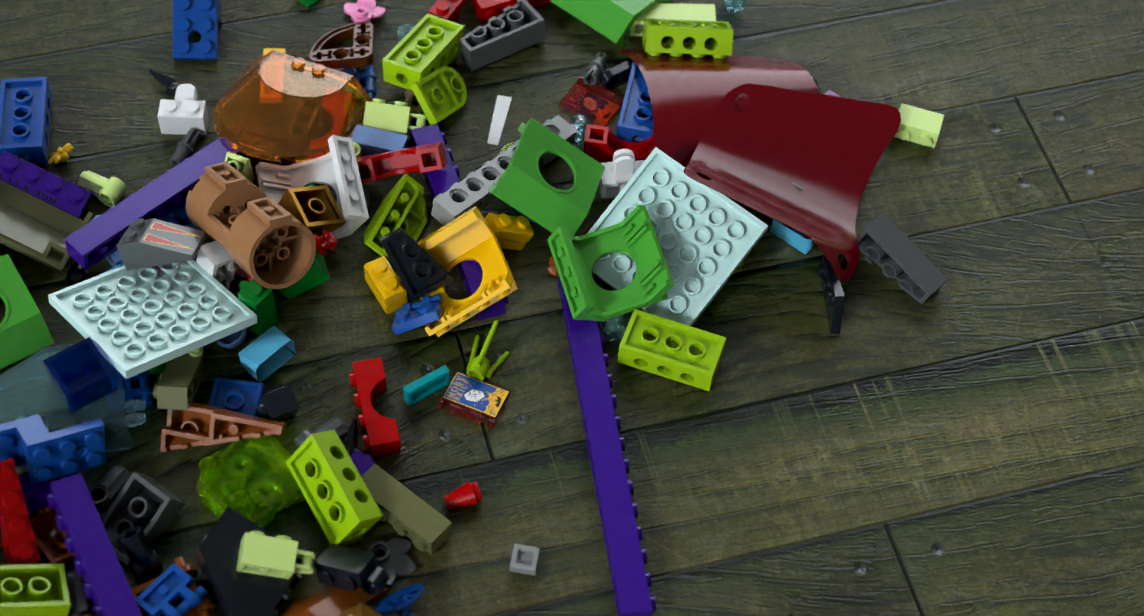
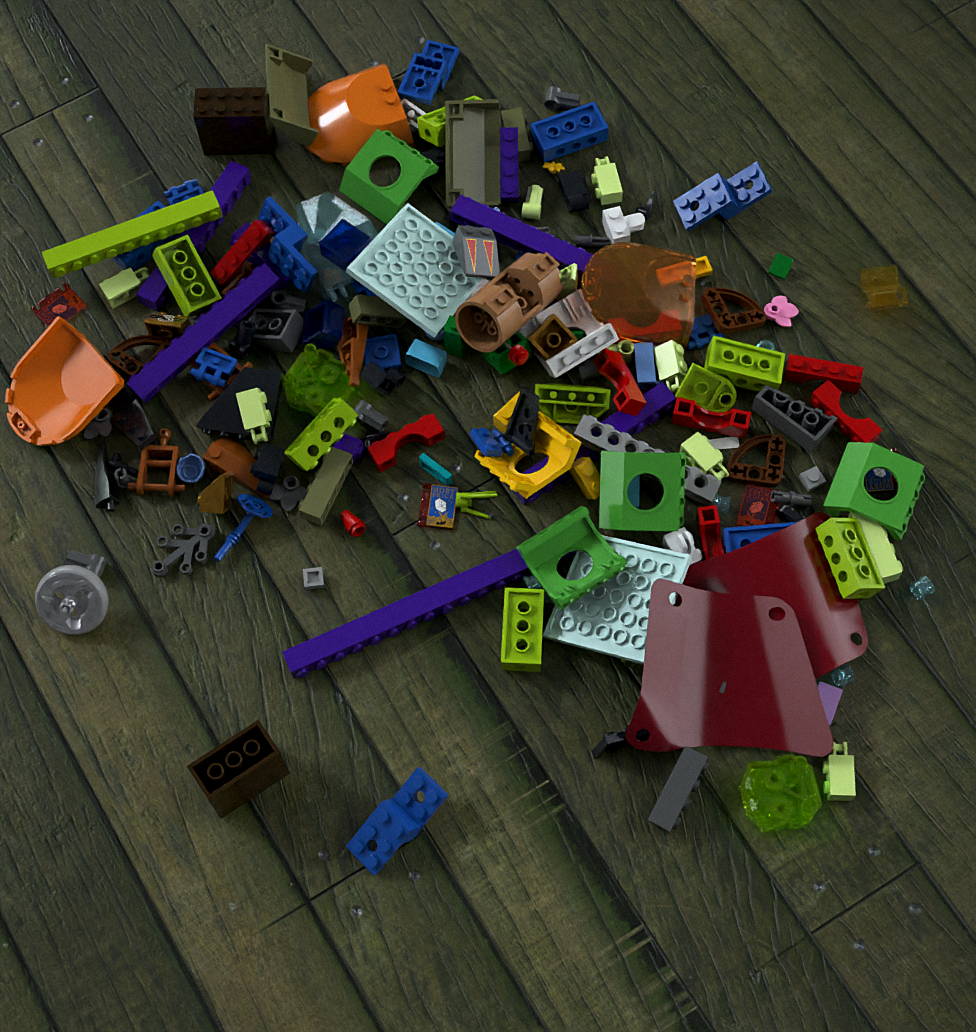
camera: 80 degrees right, 10 degrees up
none -> clear blue piece [302,299,345,352]
none -> blue bracket [346,767,449,875]
none -> black hinge [559,170,592,213]
none -> yellowish green brick [591,156,623,205]
none -> red arch [672,397,751,439]
none -> yellowish green brick [680,432,729,482]
none -> reddish brown beam [727,434,786,488]
none -> clear neon green brick [739,754,822,834]
none -> light grey plate [799,466,826,492]

